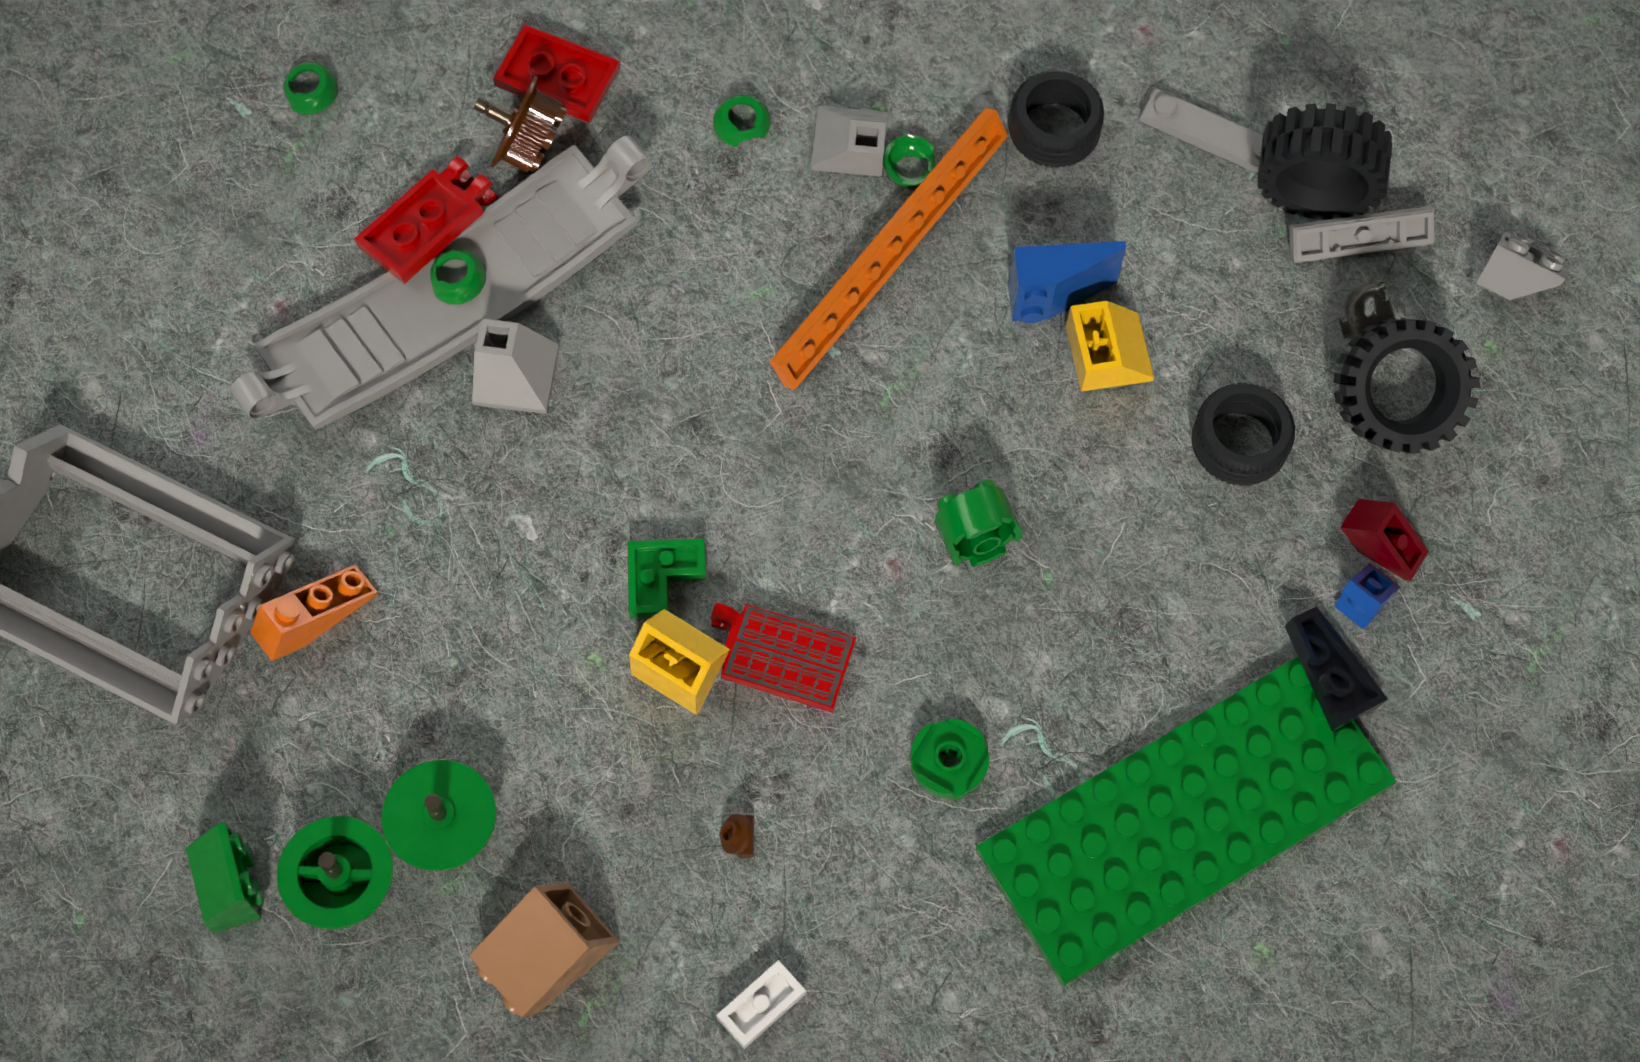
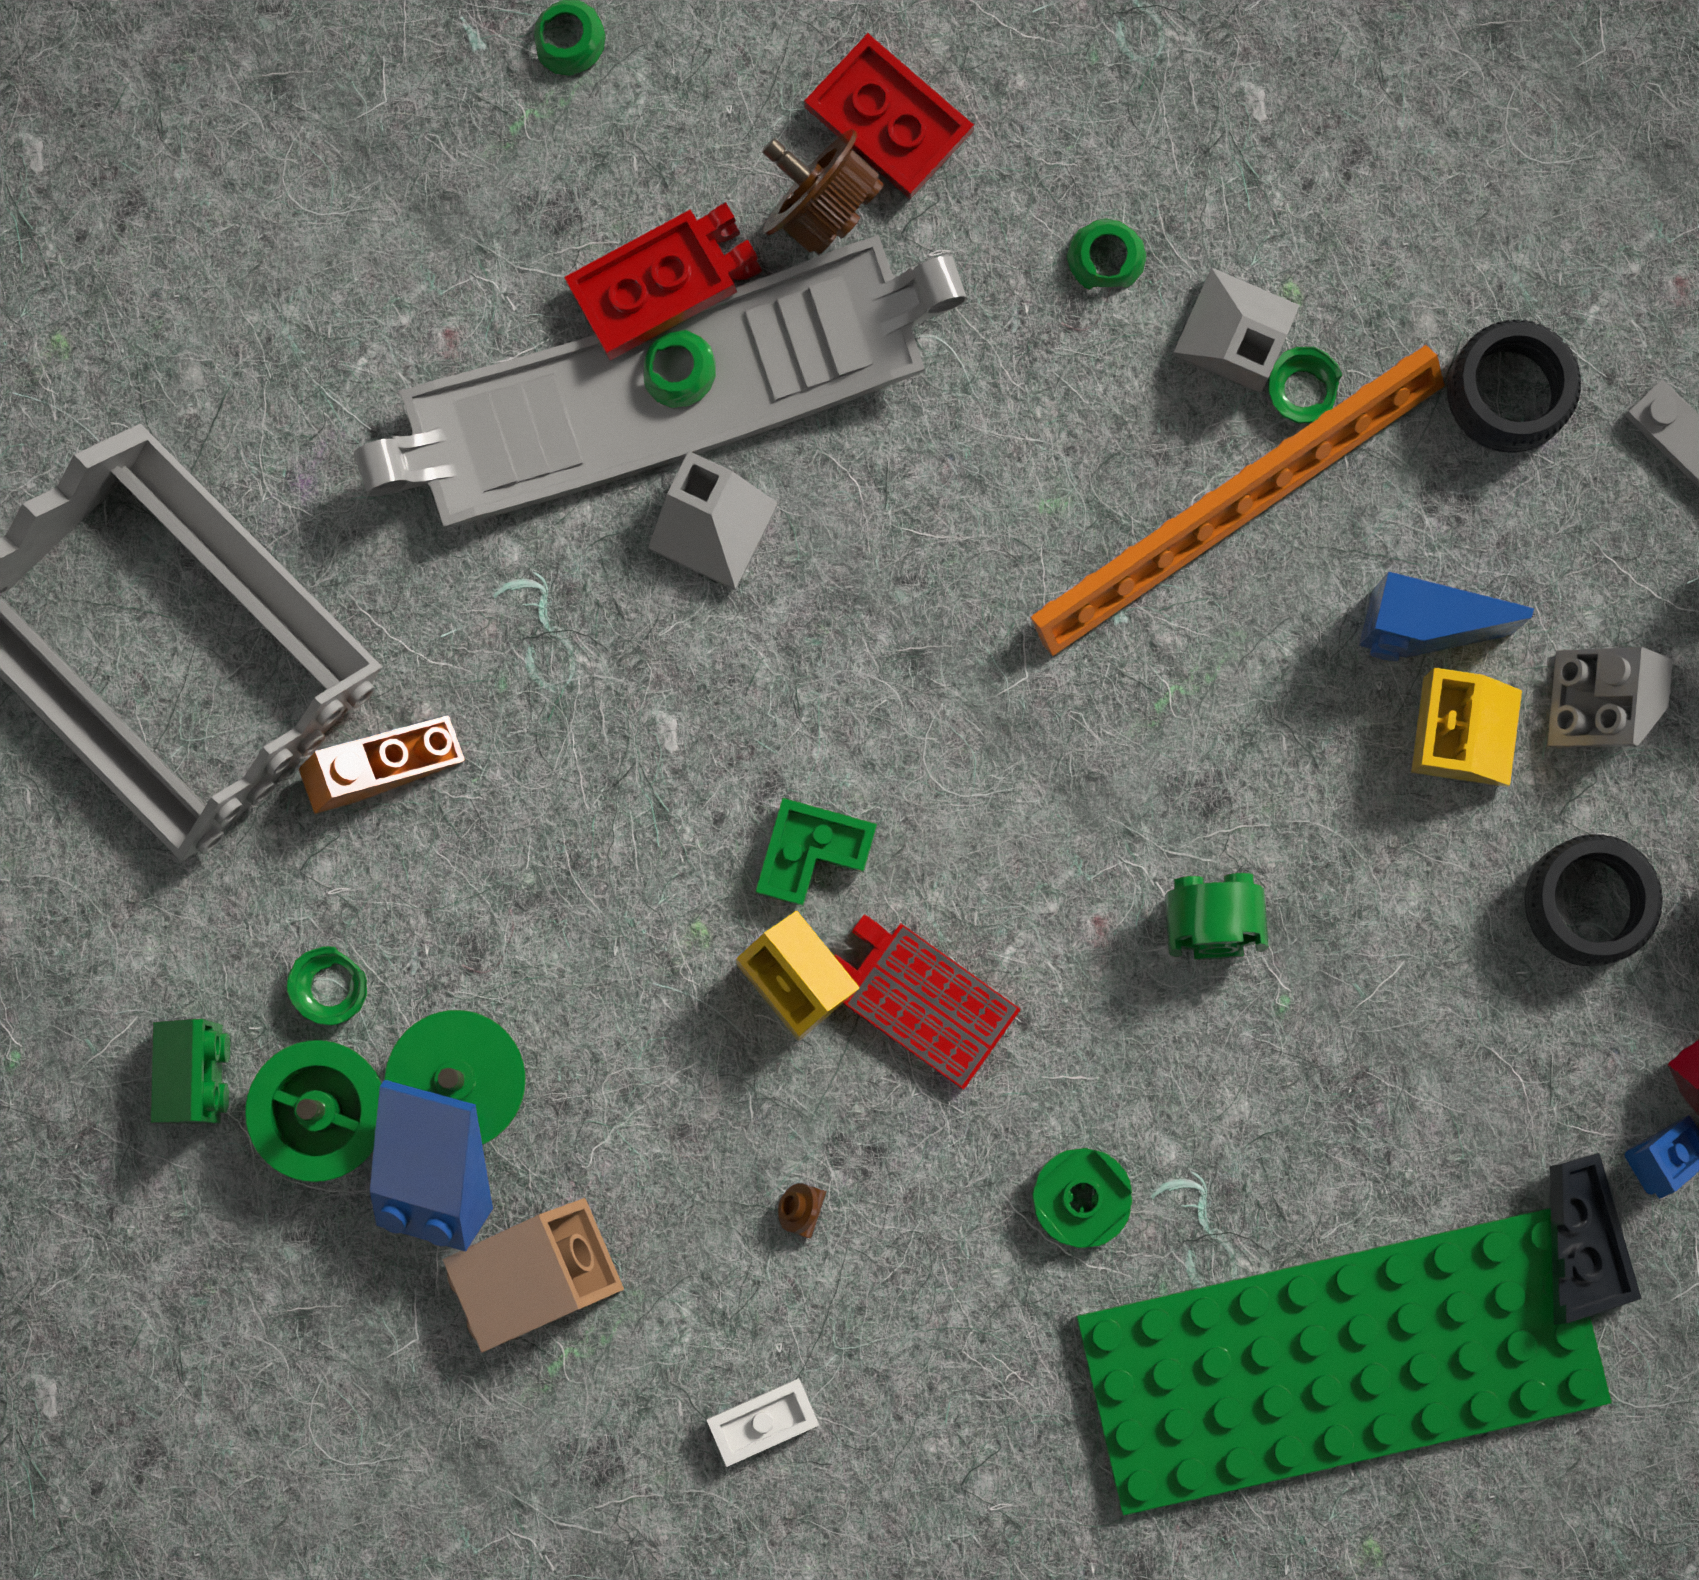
camera: 20 degrees right, 15 degrees up
none -> green piece [287,946,367,1025]
none -> blue slope [370,1080,493,1252]
none -> light grey slope [1547,647,1673,748]

